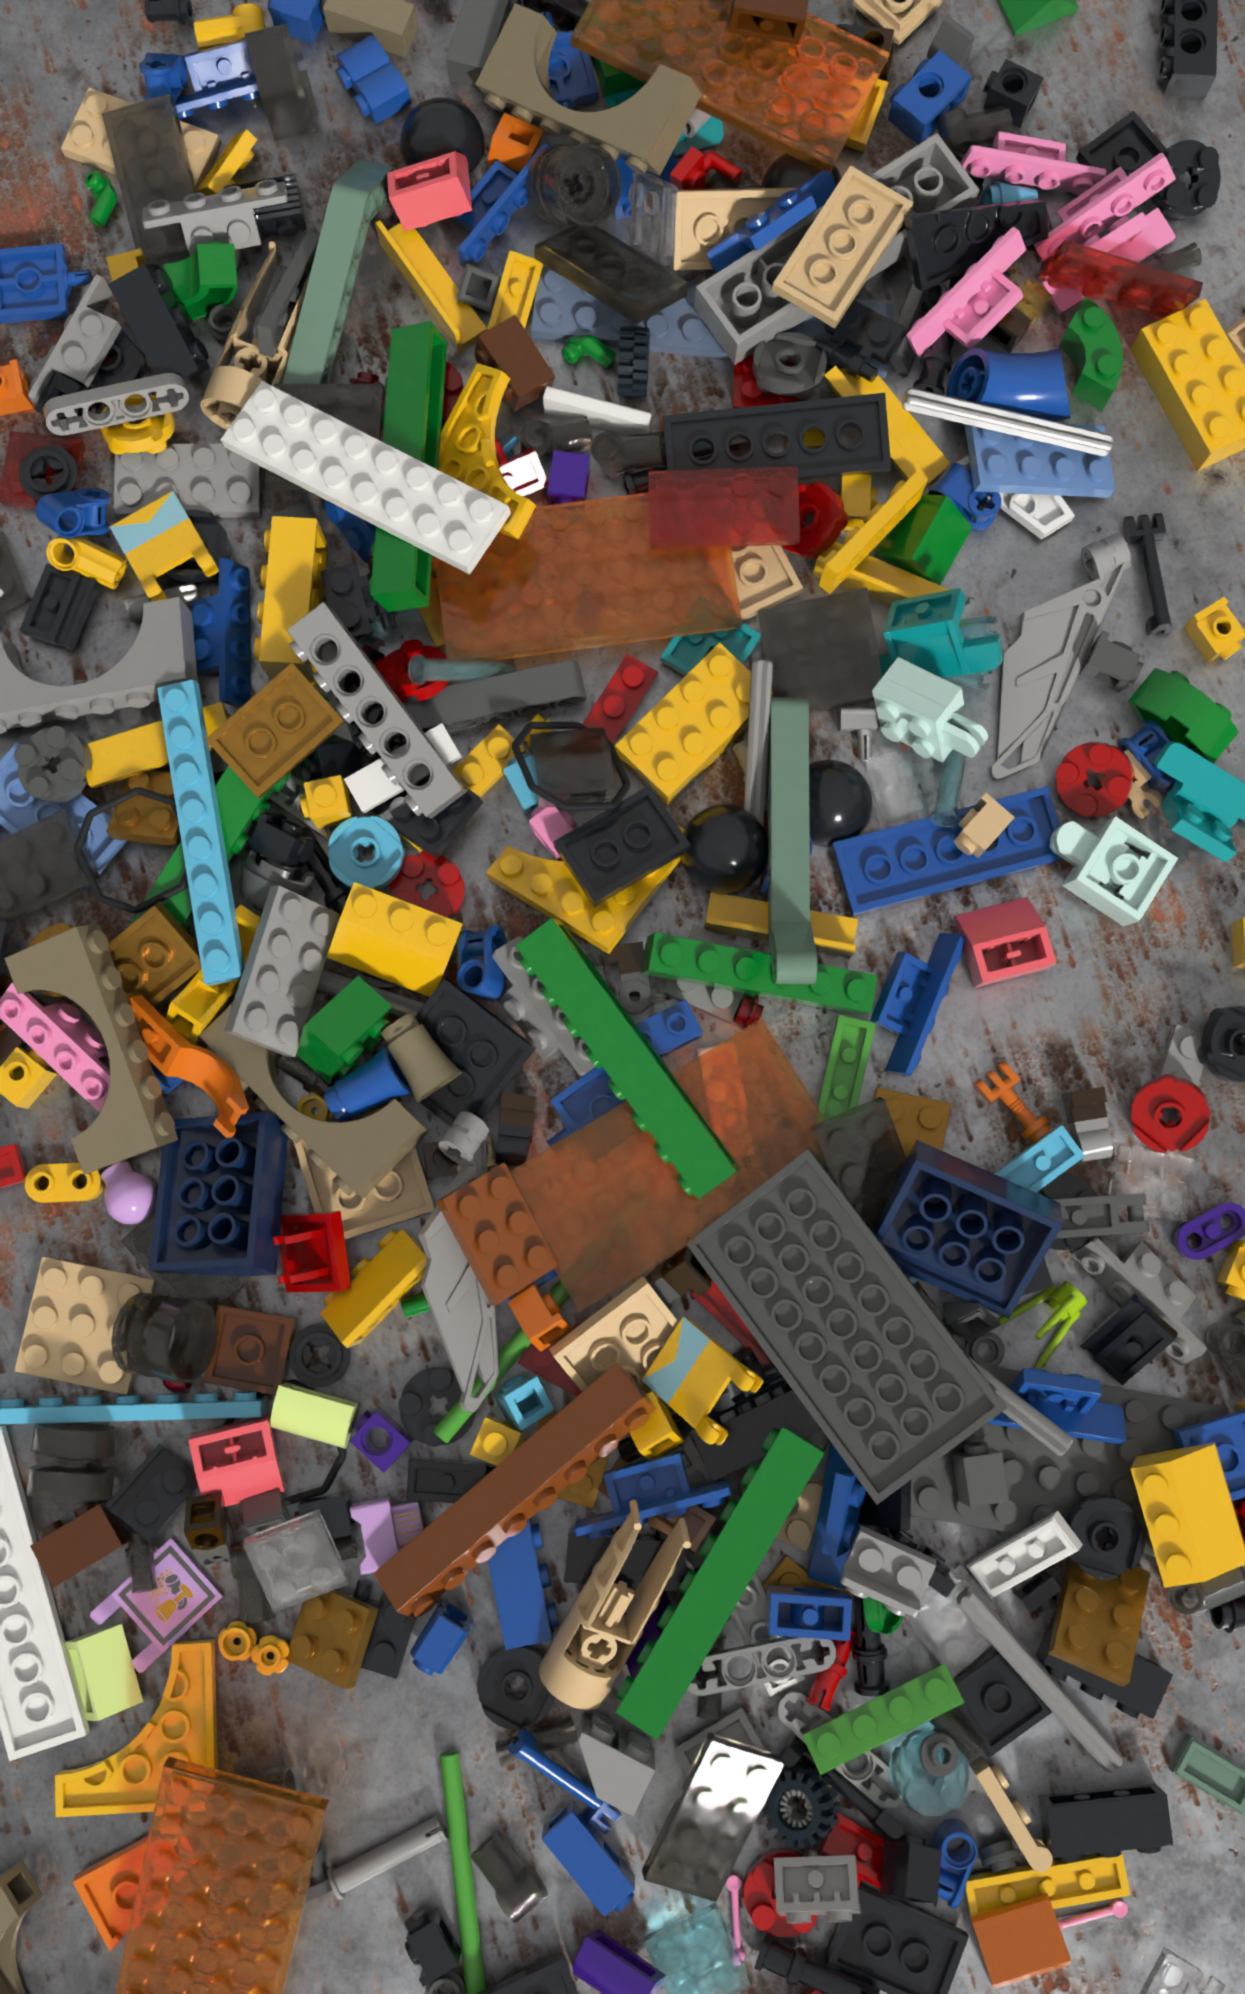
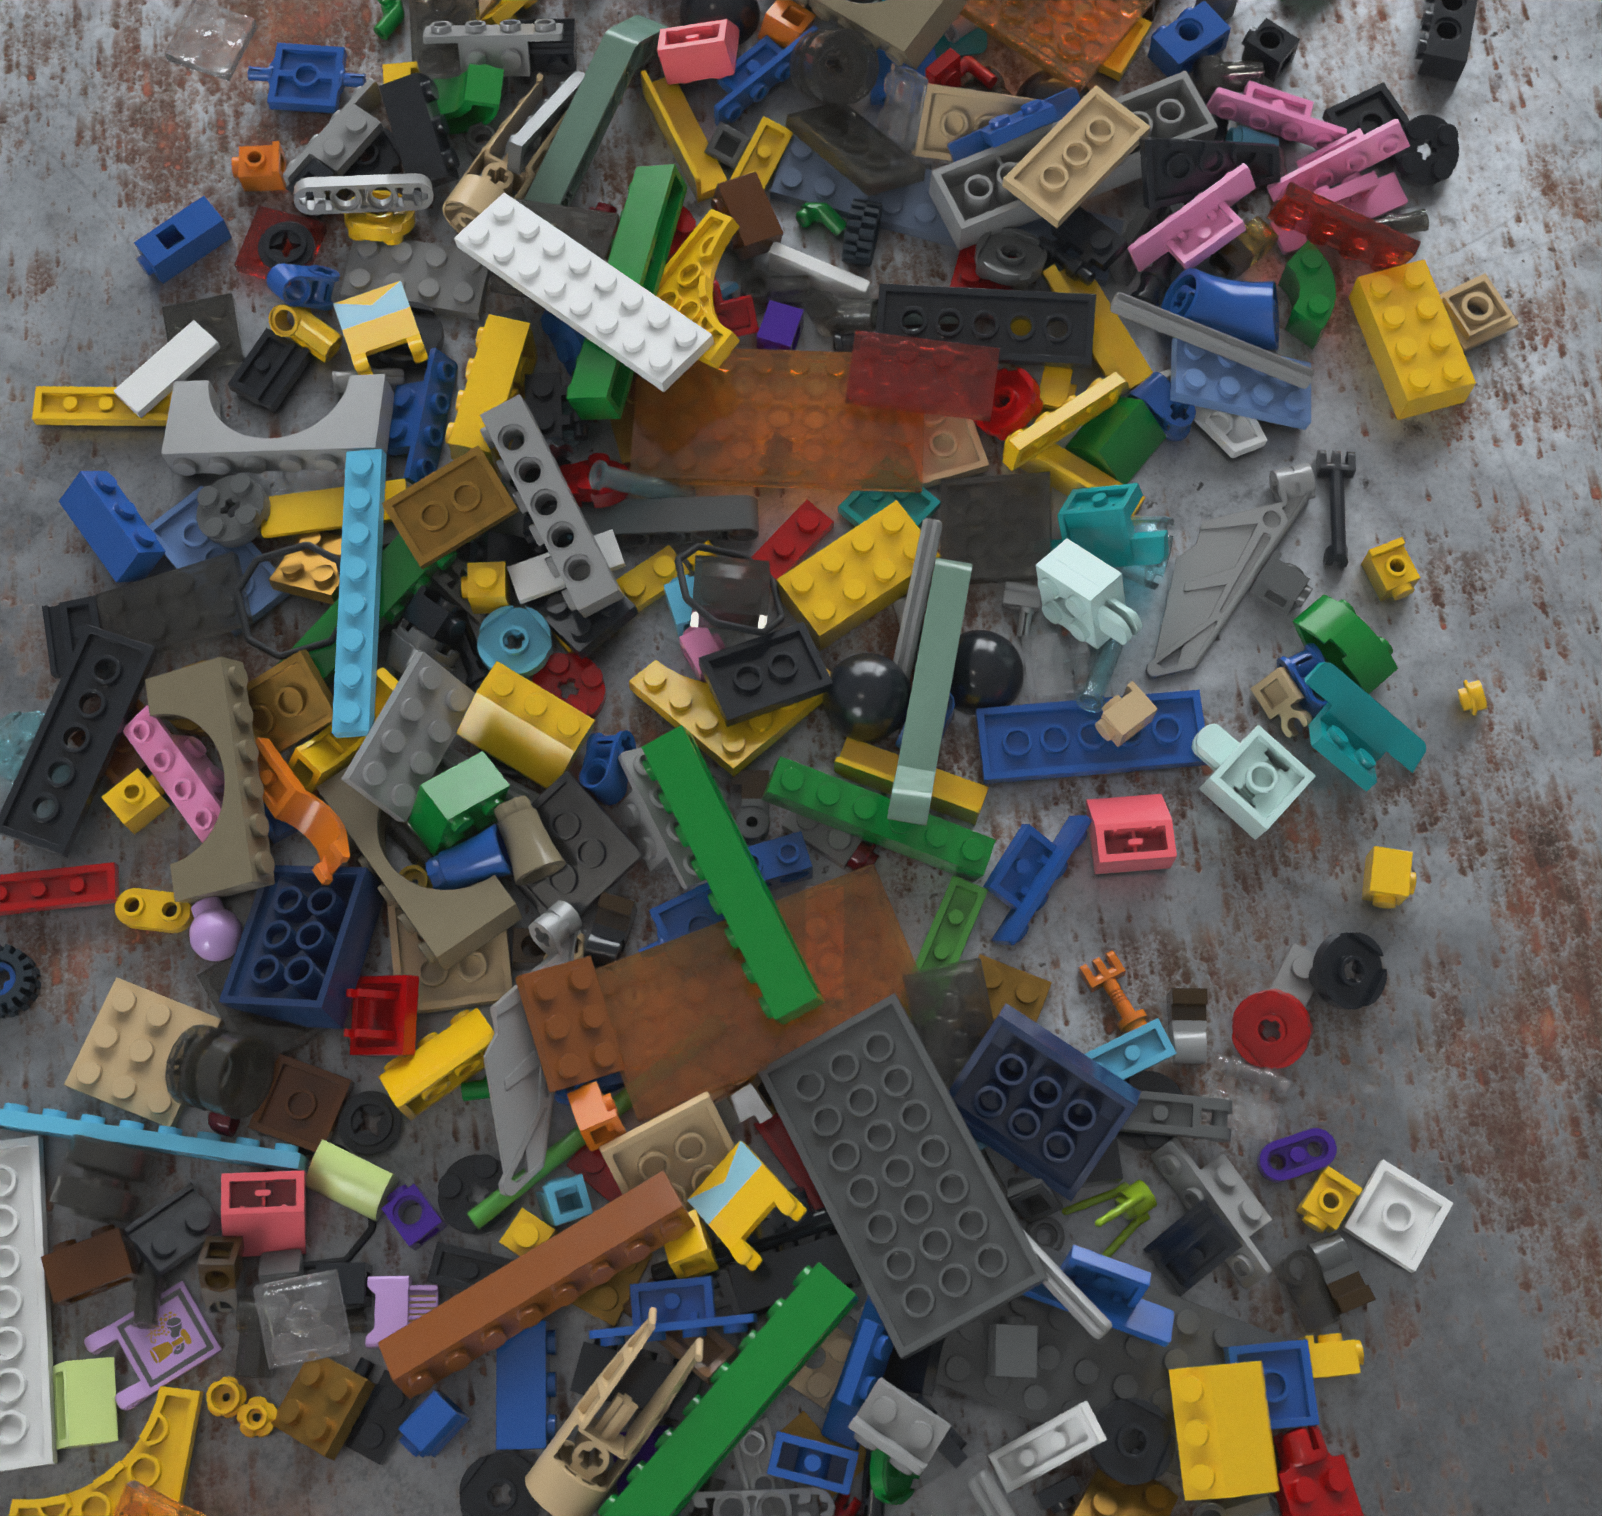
camera: 10 degrees right, 10 degrees down
red plate [1056,741,1134,817] -> none

